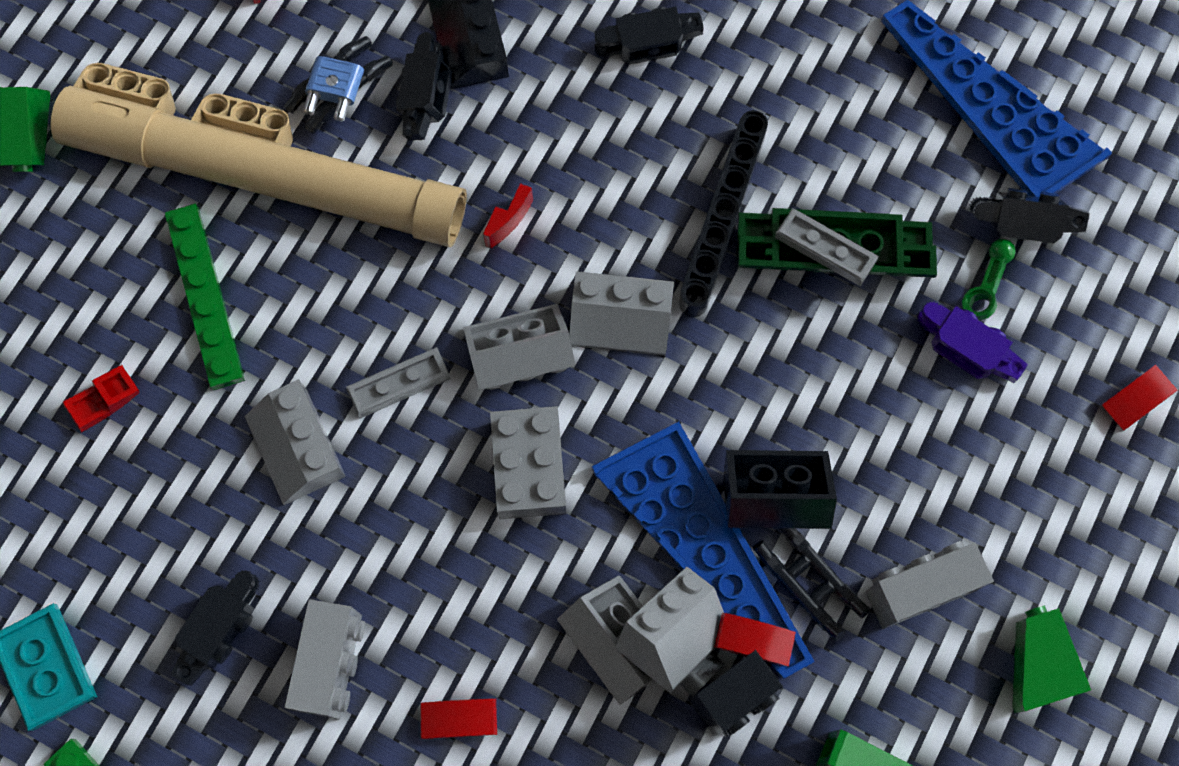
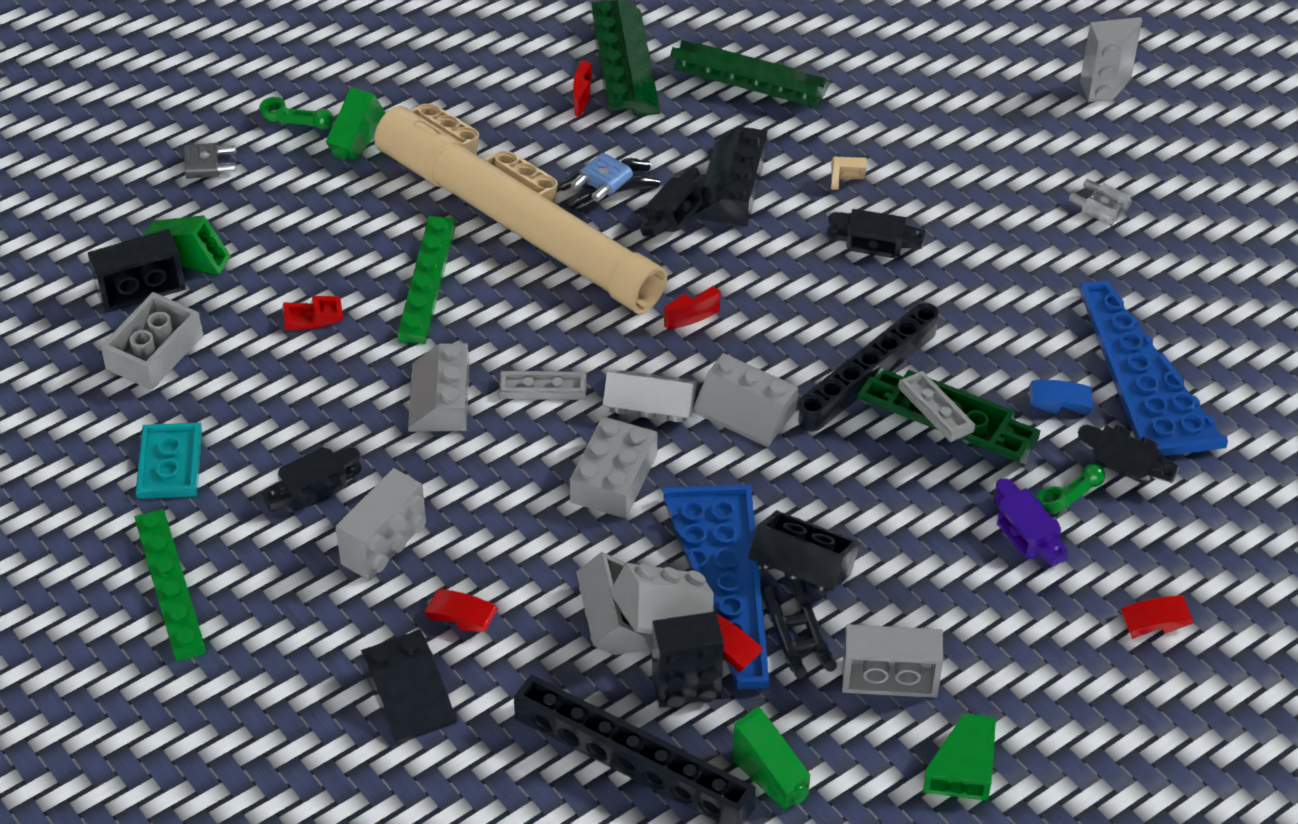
camera: 25 degrees right, 25 degrees down
none -> blue slope [1029,380,1093,415]

